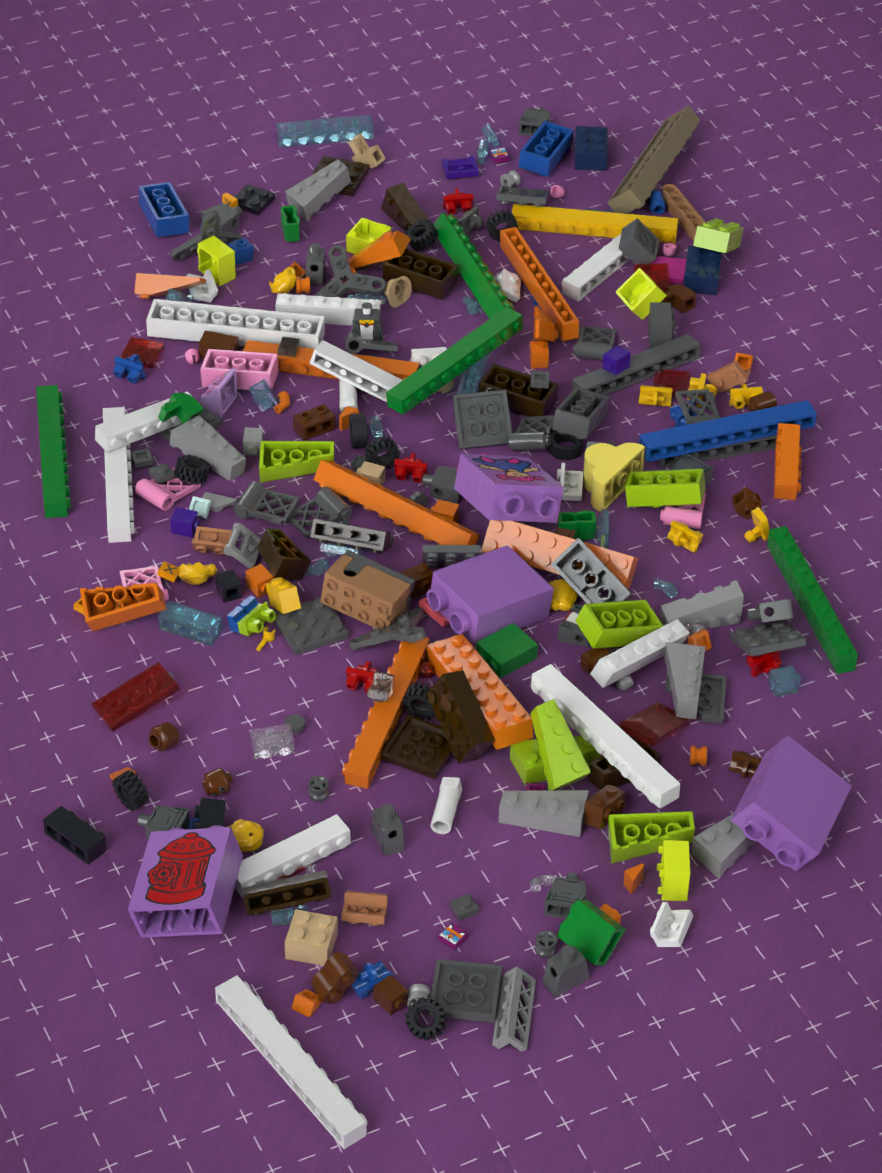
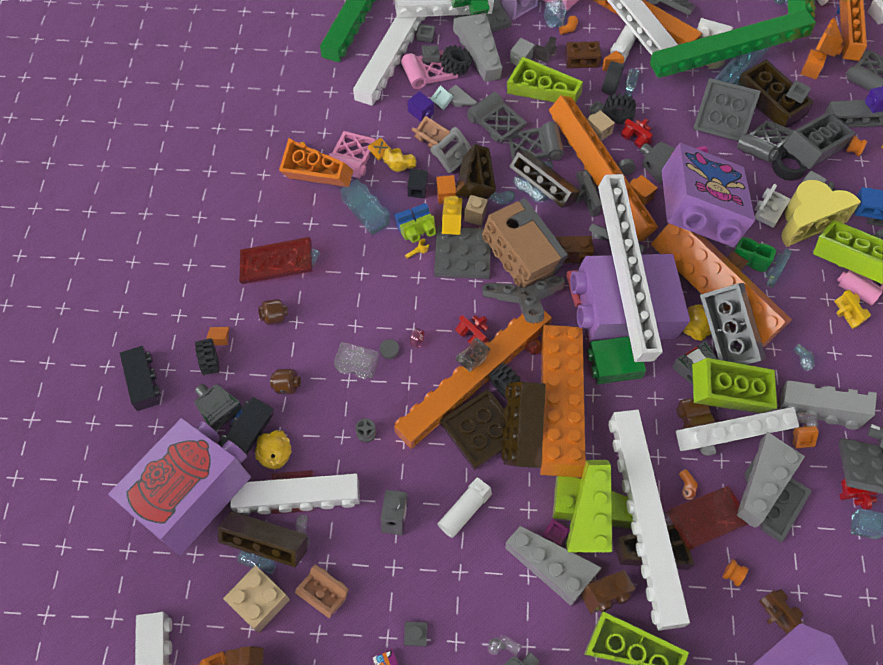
camera: 30 degrees right, 20 degrees up
none -> clear pink tile [410,328,425,348]
none -> tan brick [464,195,488,226]
none -> clear smoke bracket [533,36,558,63]
none -> dark grey hinge [576,170,602,217]
none -> white brick [598,174,663,362]
none -> orange arm [678,469,698,500]
none -> orange wheel [846,136,867,157]

